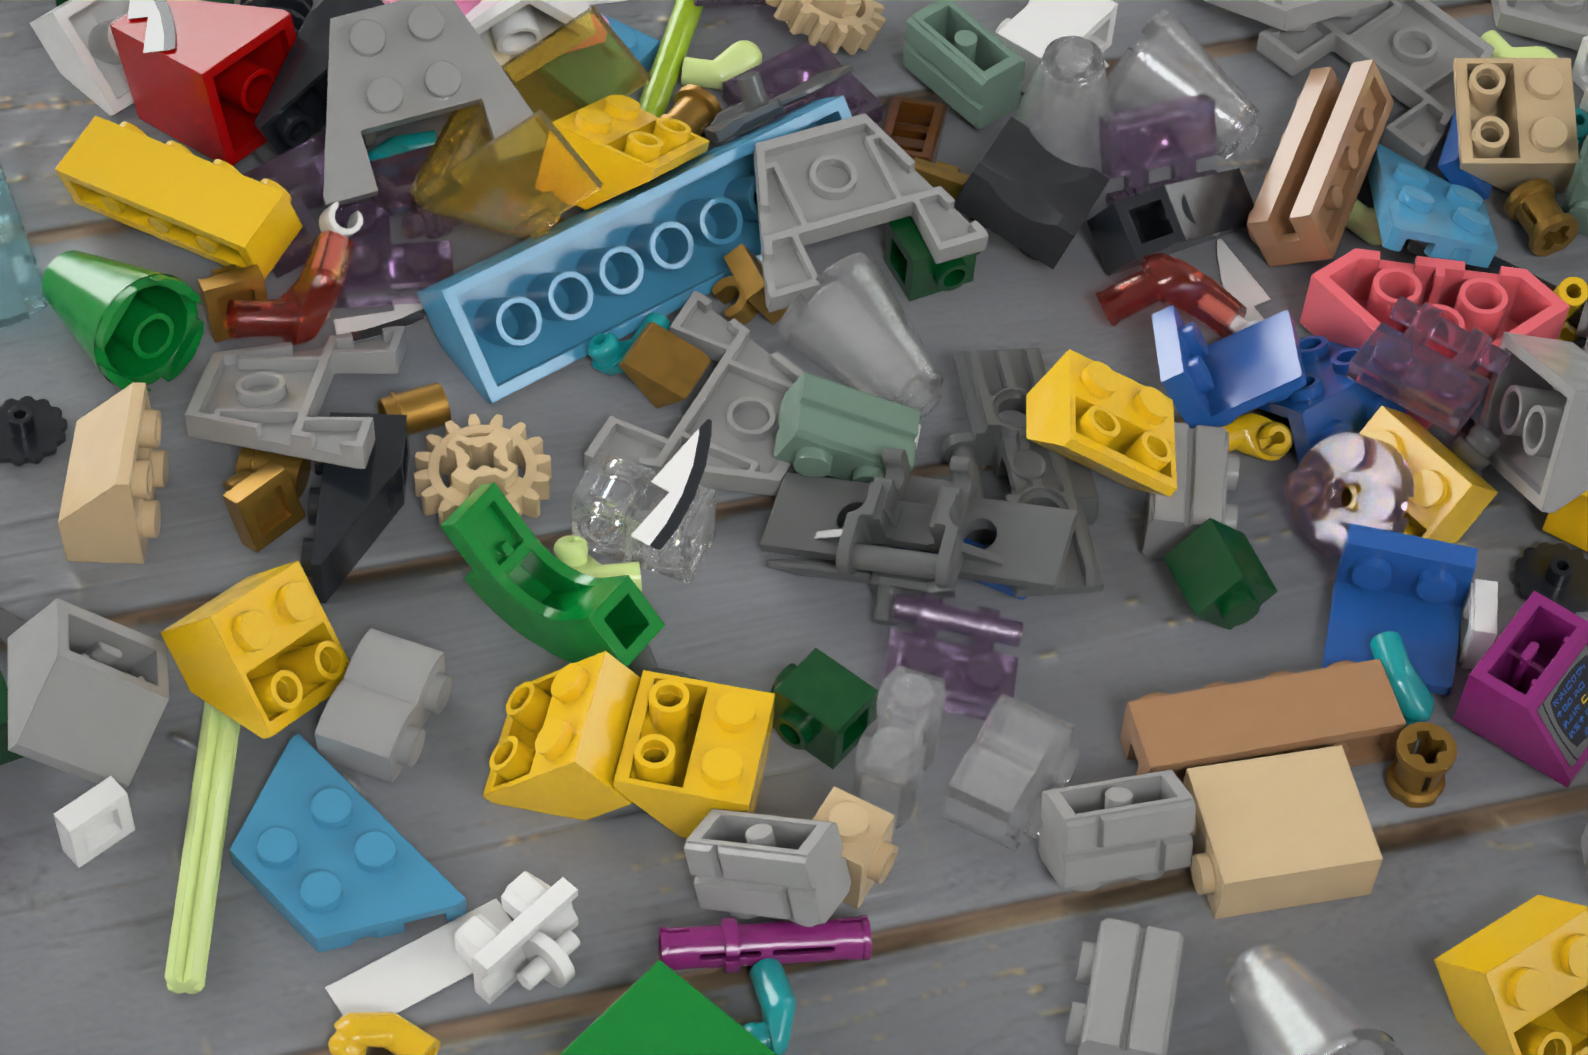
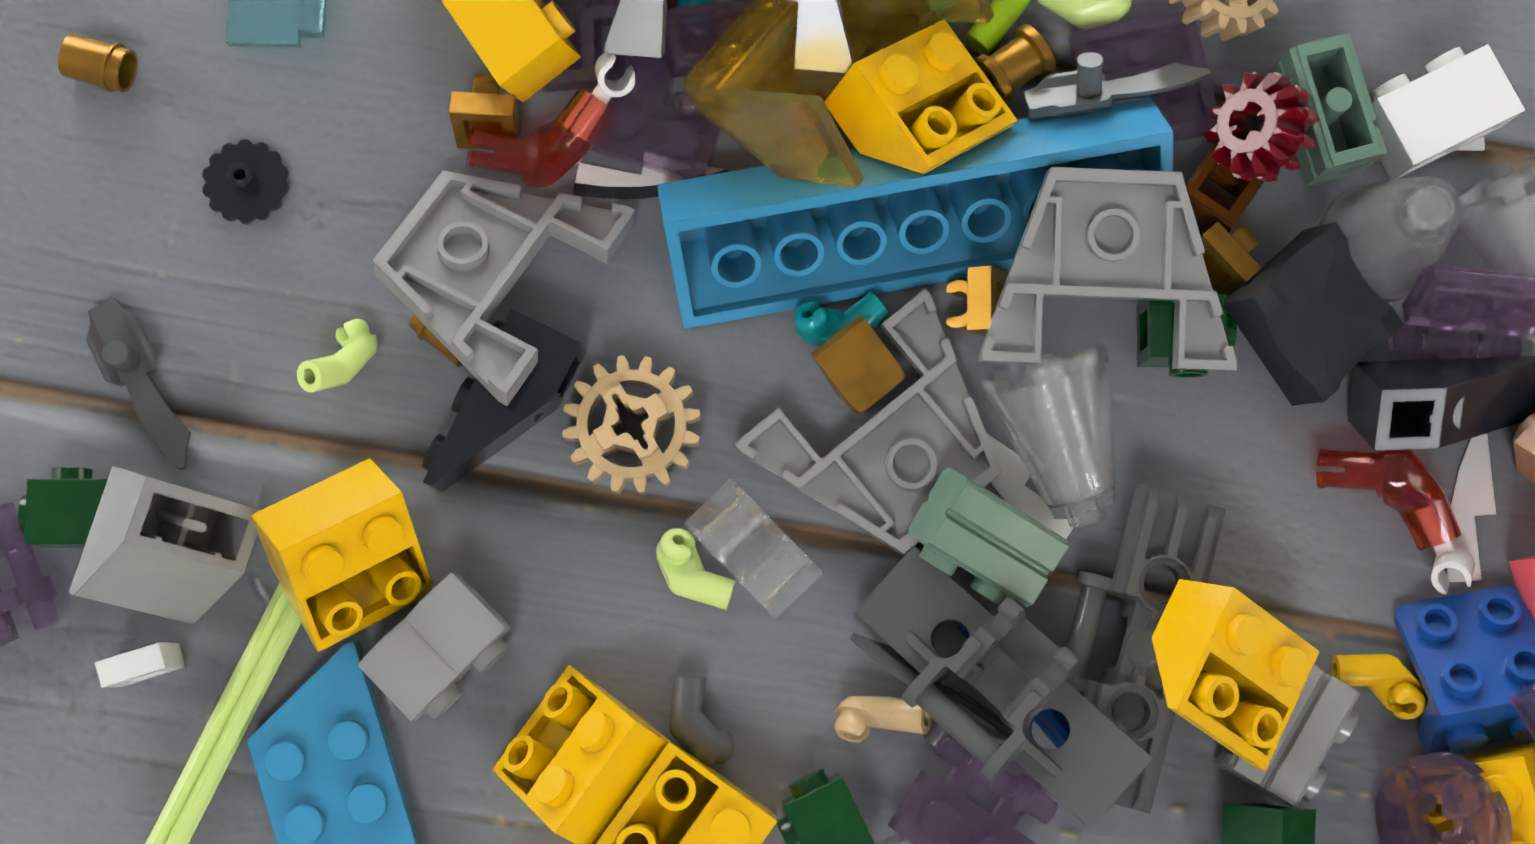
camera: 25 degrees right, 30 degrees up
green cone [42,250,204,391] -> none
tan slope [58,383,169,564] -> none
pearl gold tile [222,460,306,553] -> none
pearl gold piece [377,382,451,436] -> none
green arch [440,482,665,667] -> none
sticker [631,419,712,551] -> none
blue bracket [1152,305,1307,429] -> none
none -> yellowish green arm [297,318,378,393]
none -> tan arm [834,696,932,743]
none -> dark red gear [1202,72,1320,182]

